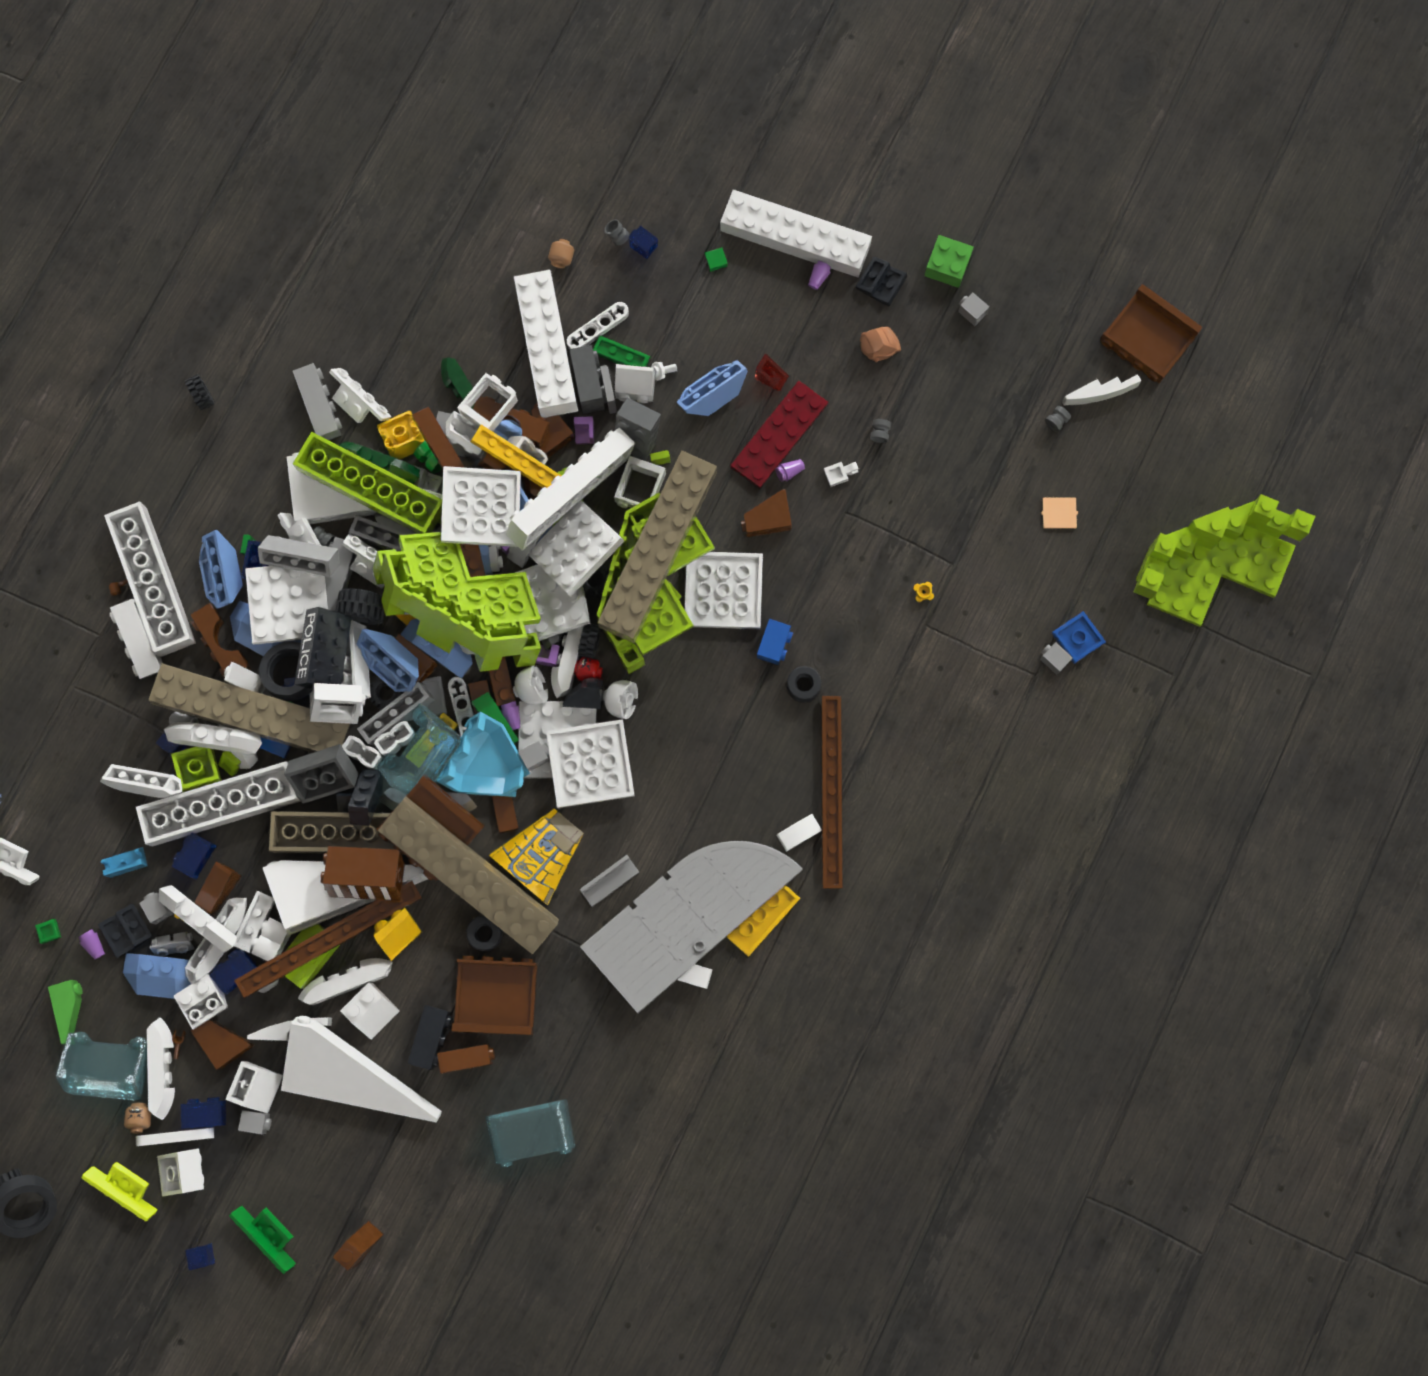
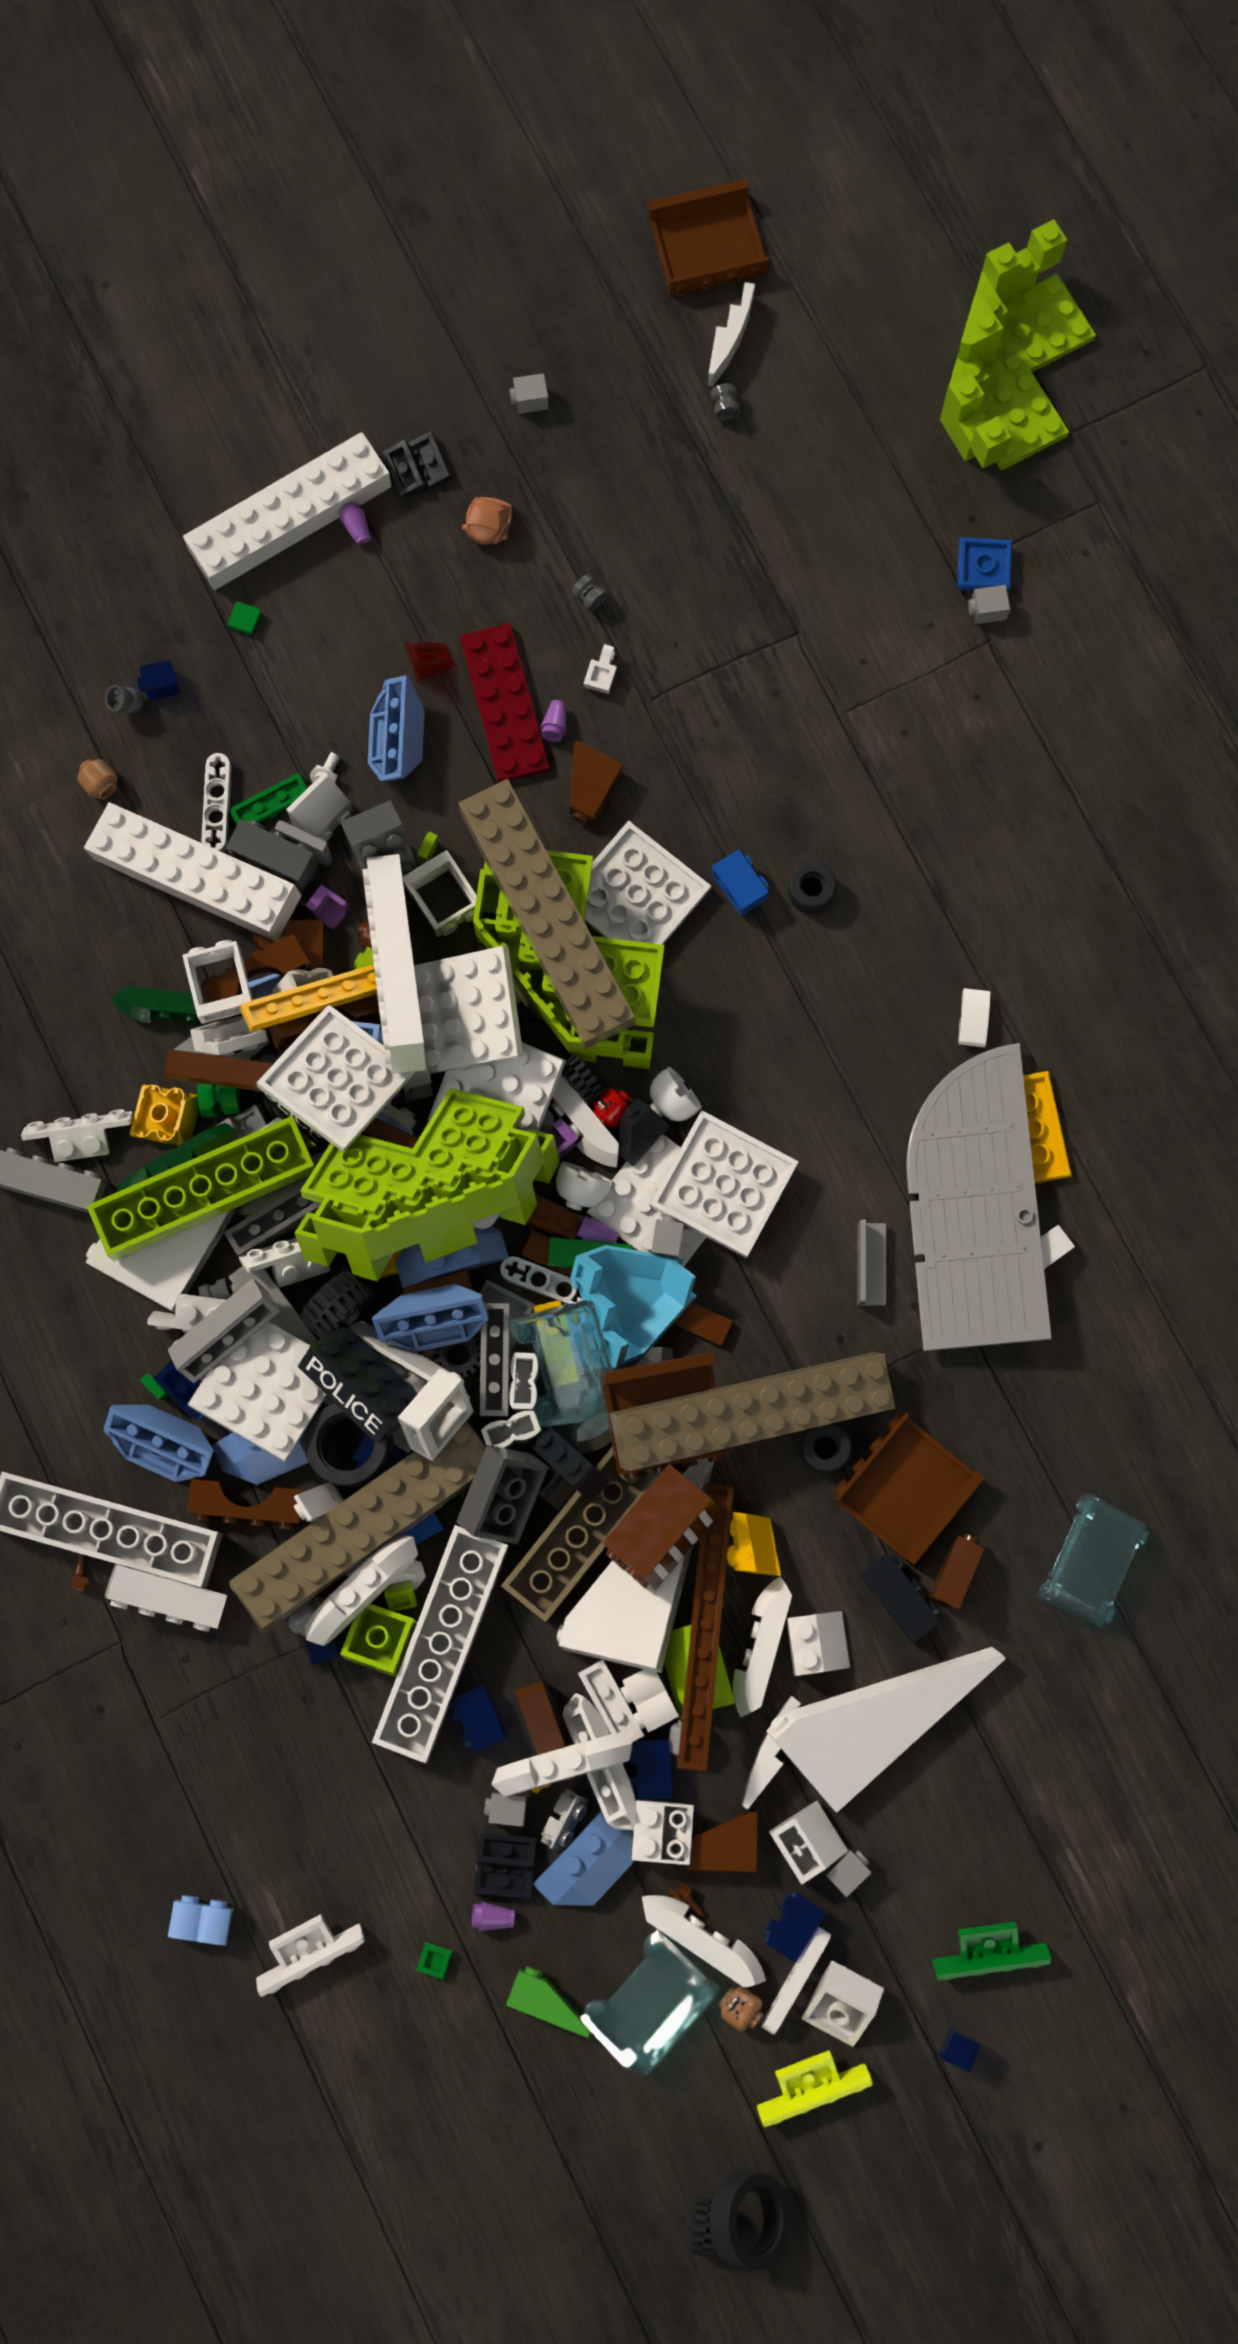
camera: 55 degrees left, 0 degrees up
white brick [100,764,182,798] -> none
dark azure hinge [101,847,148,878] -> none
reddish brown slope [333,1221,384,1271] -> none
wedge [489,809,584,905] -> none
reddish brown plate [822,696,843,889] -> none
yellow plate [913,582,934,602] -> none
bright green brick [925,235,974,288] -> none
light nougat piece [1041,498,1078,529] -> none

